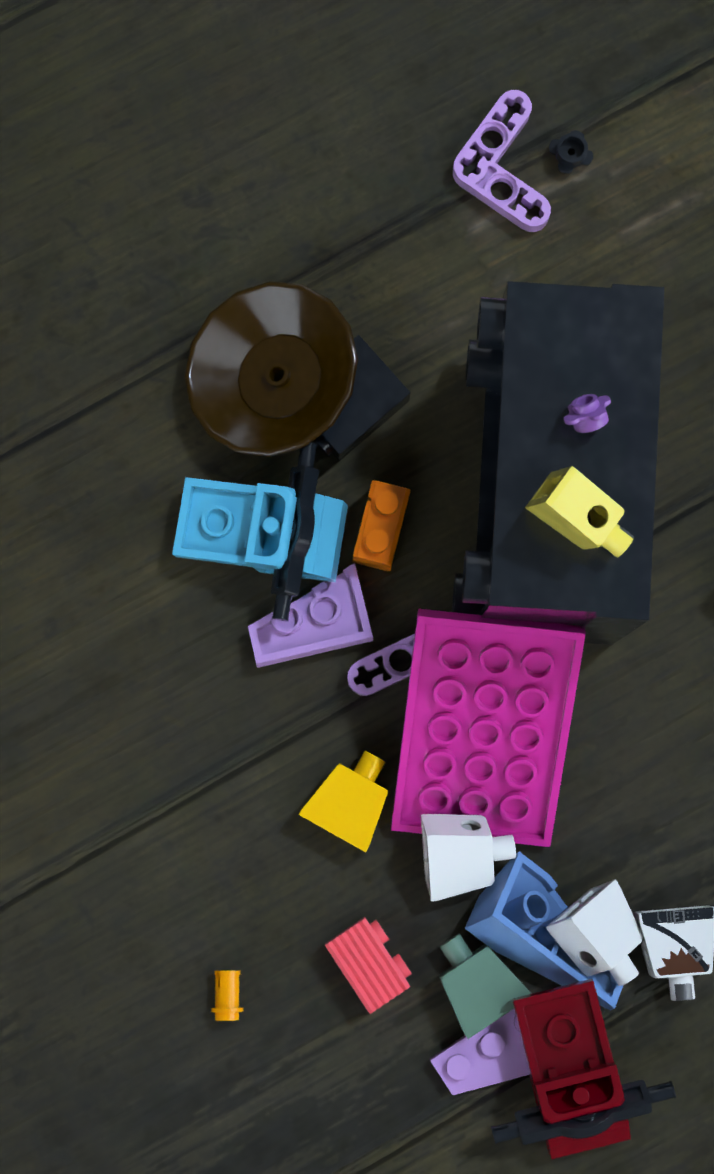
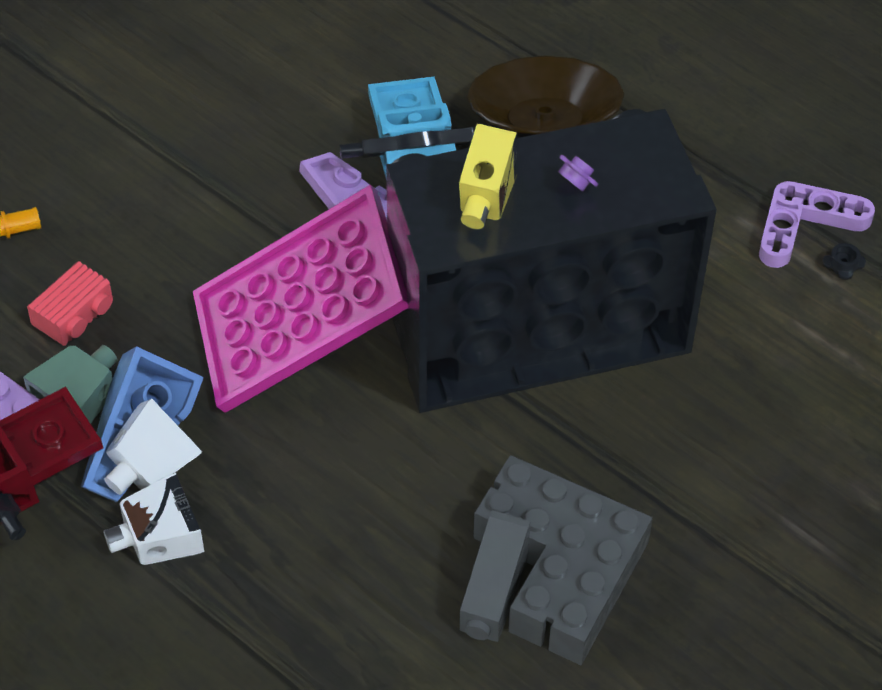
camera: 75 degrees right, 30 degrees down
yellow torso [299,751,388,852] -> none
white torso [421,814,516,901] -> none

